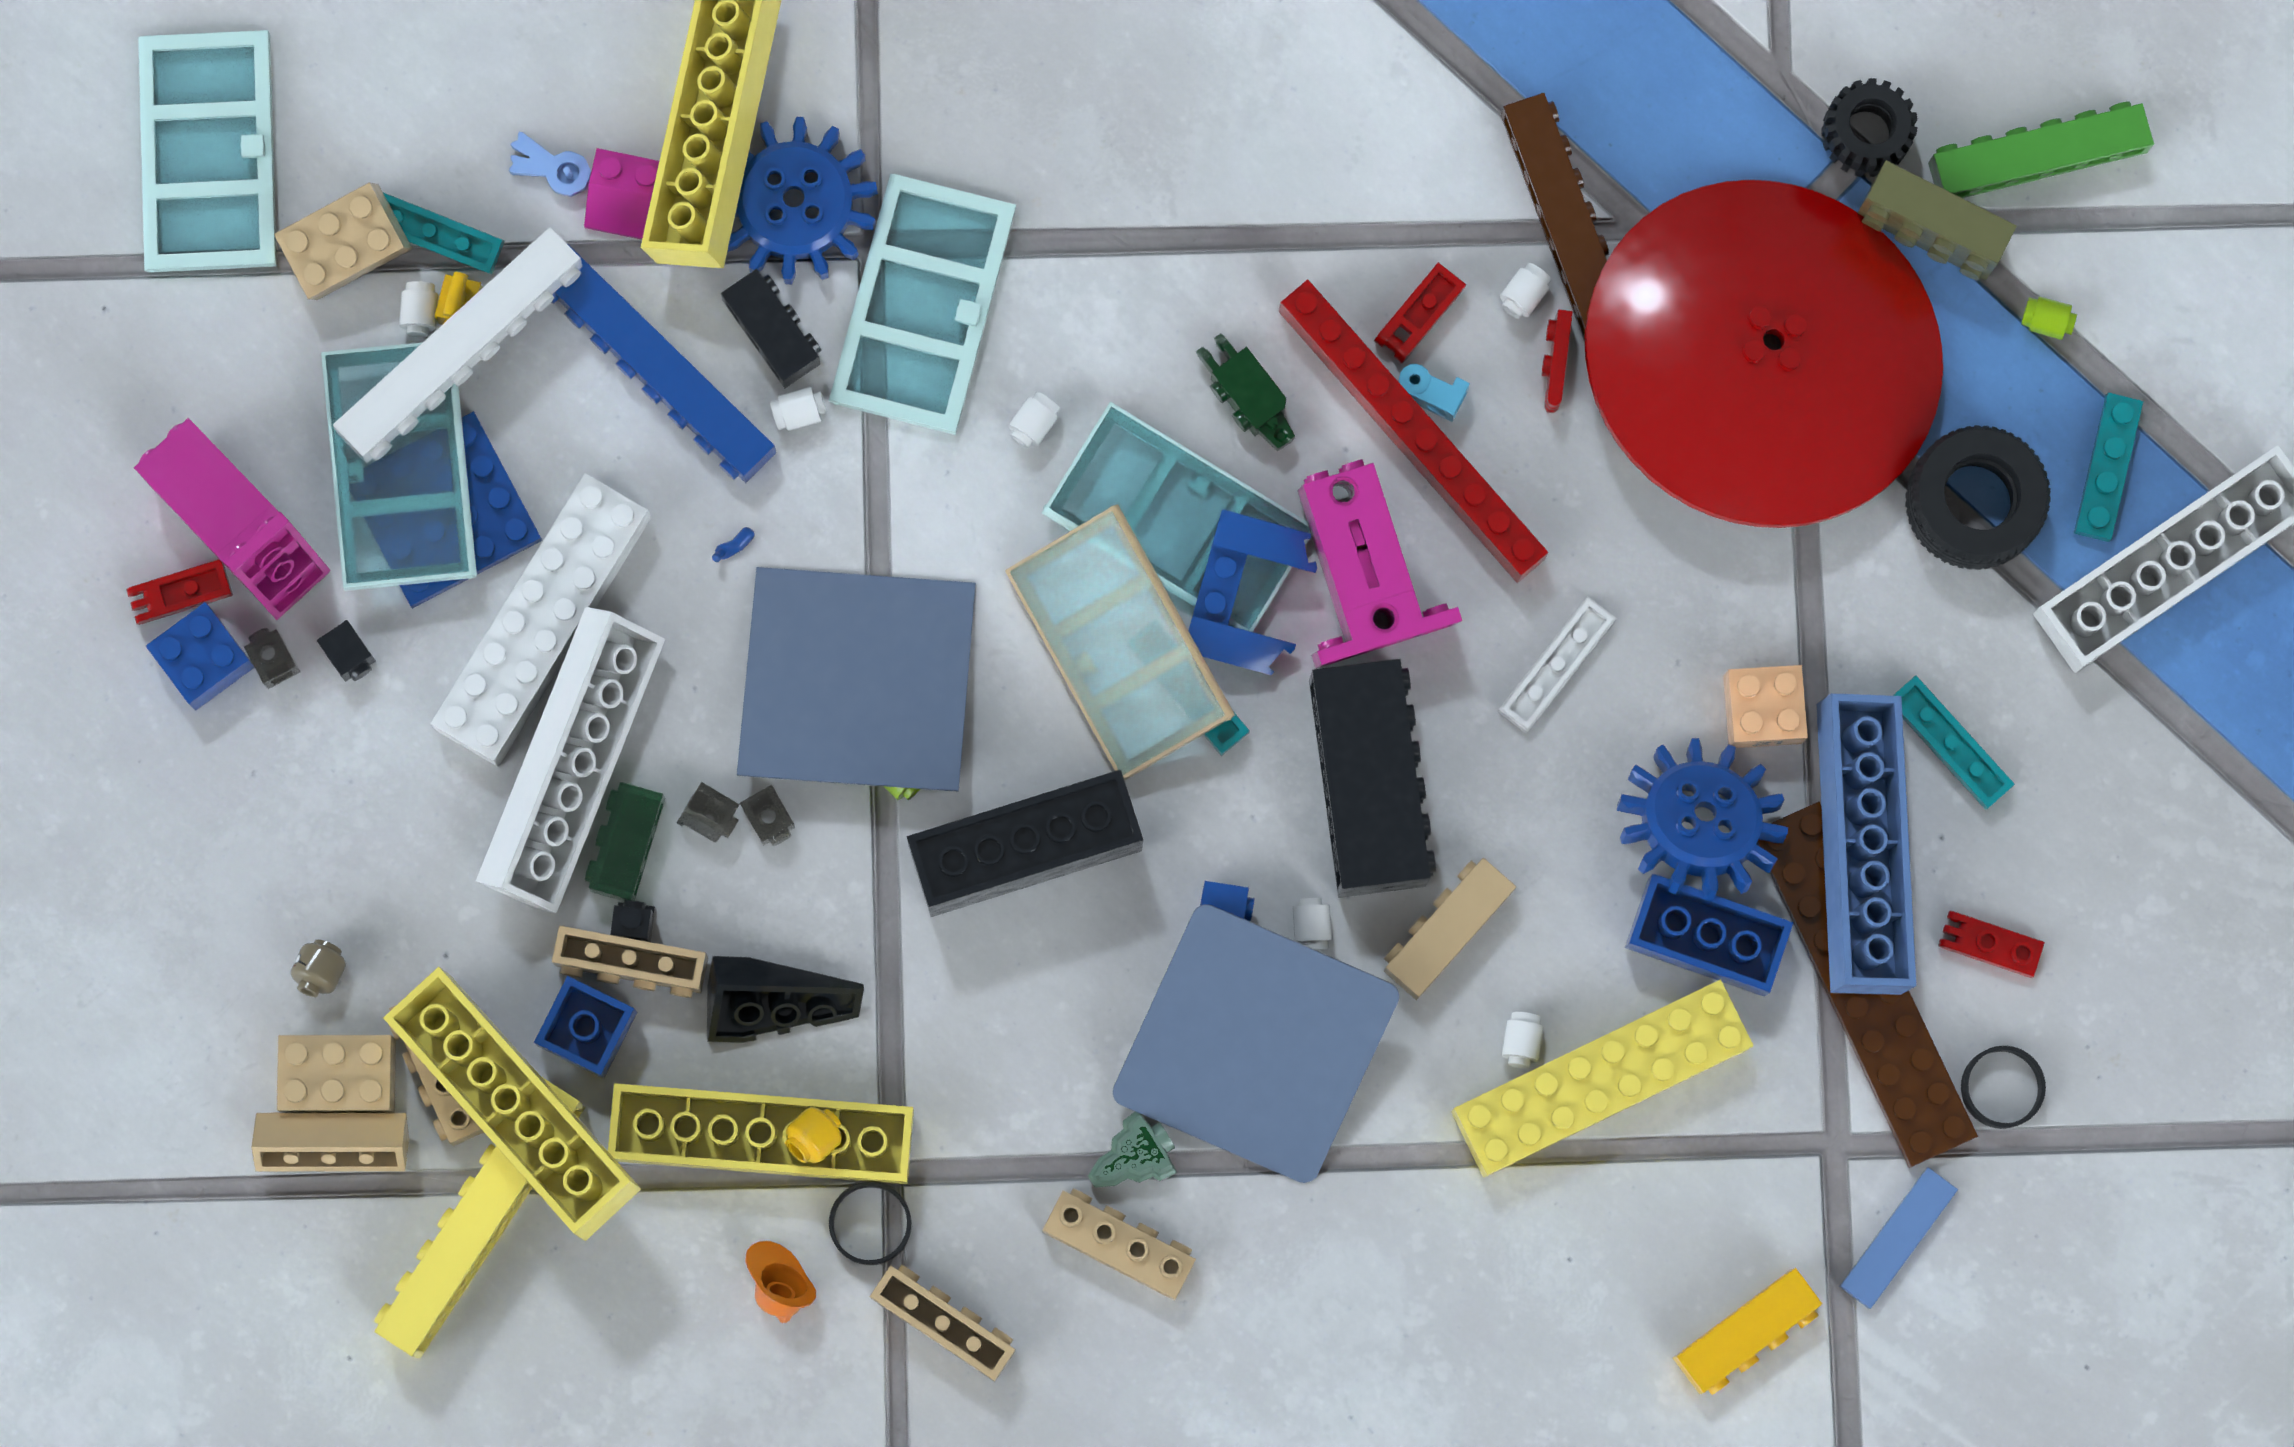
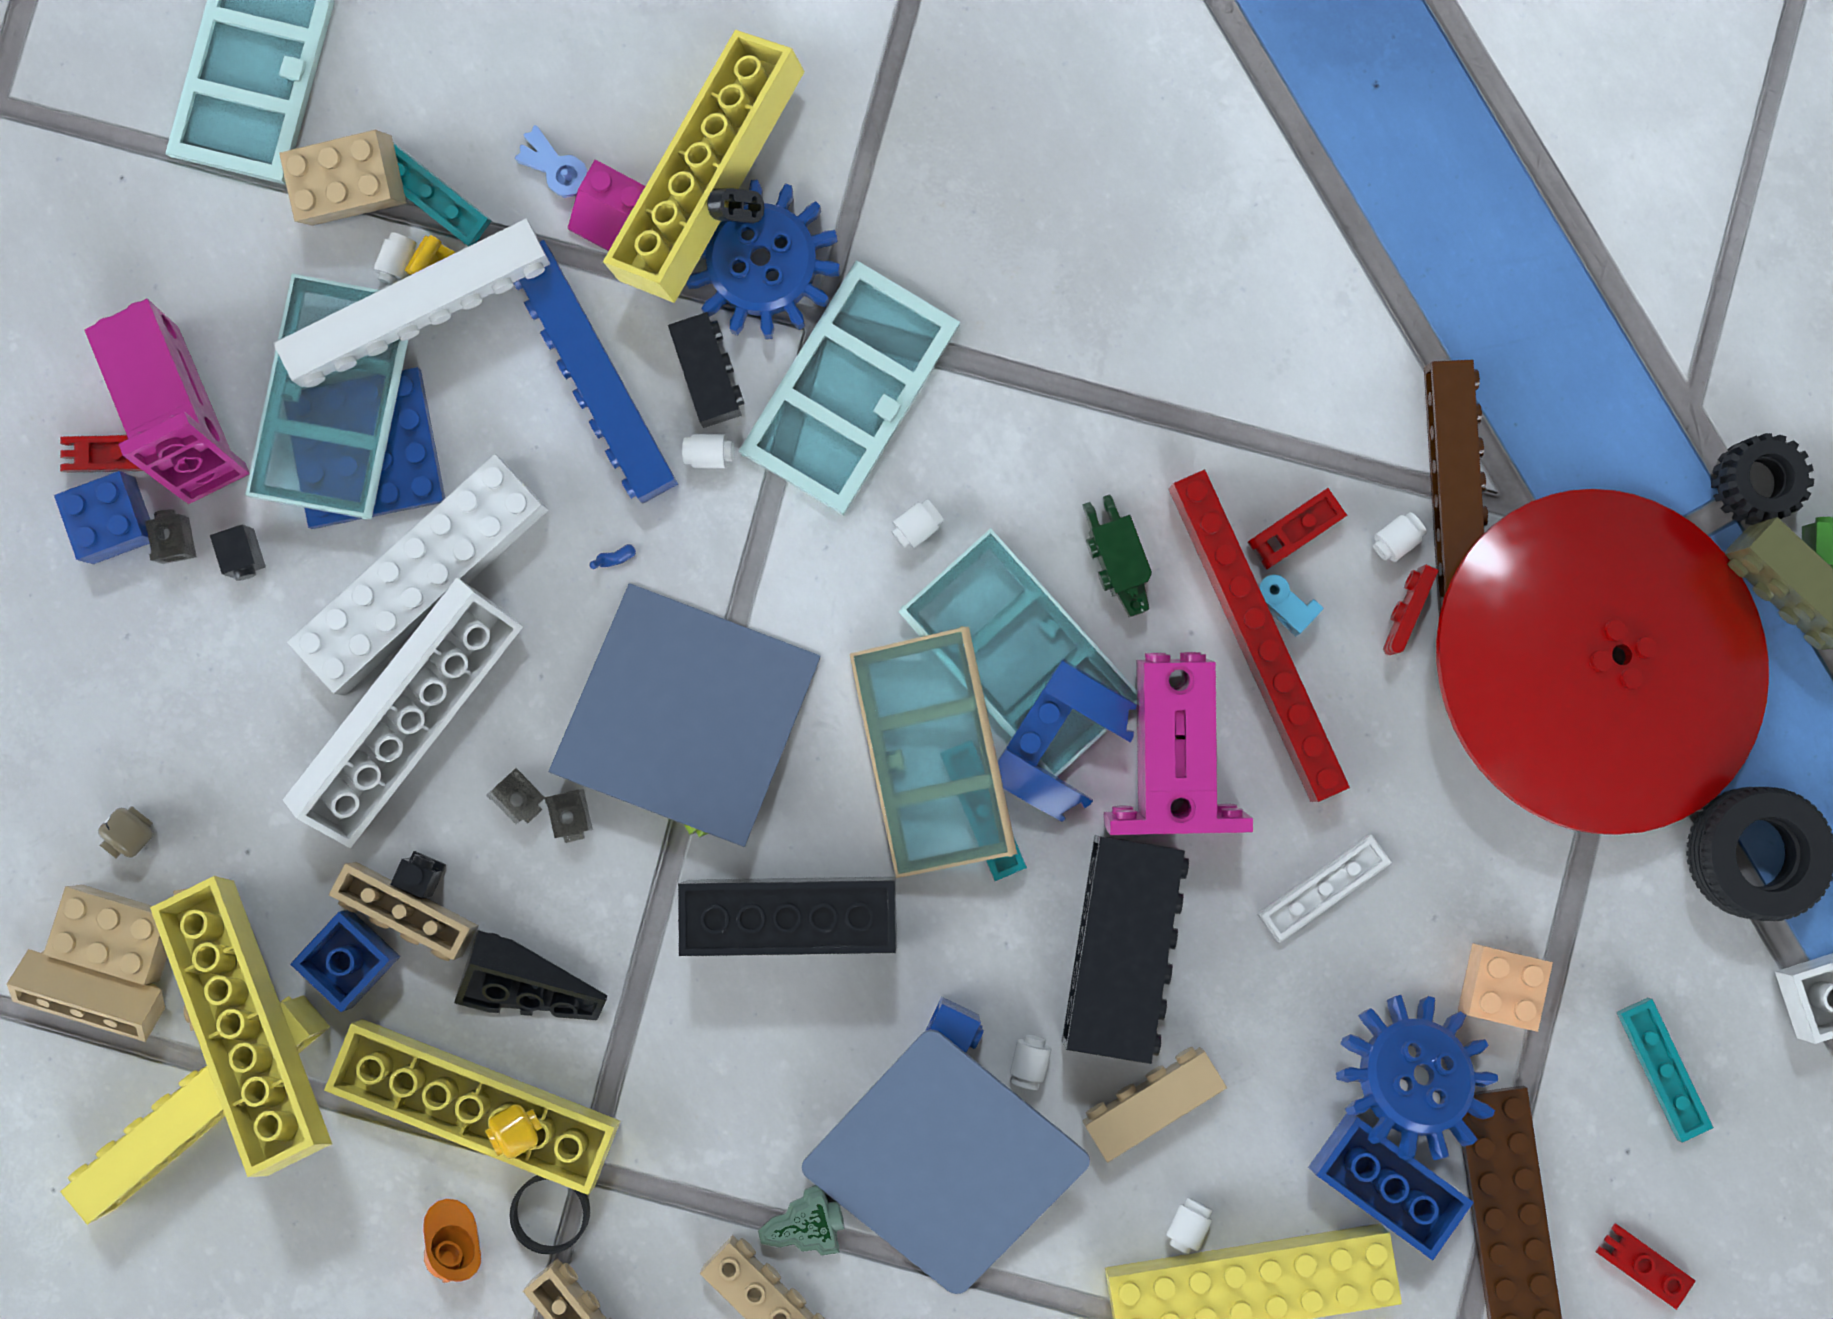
camera: 25 degrees right, 5 degrees up
clear green brick [585,782,665,901] -> none
medium blue brick [1816,693,1916,995] -> none
none -> black beam [707,188,765,223]

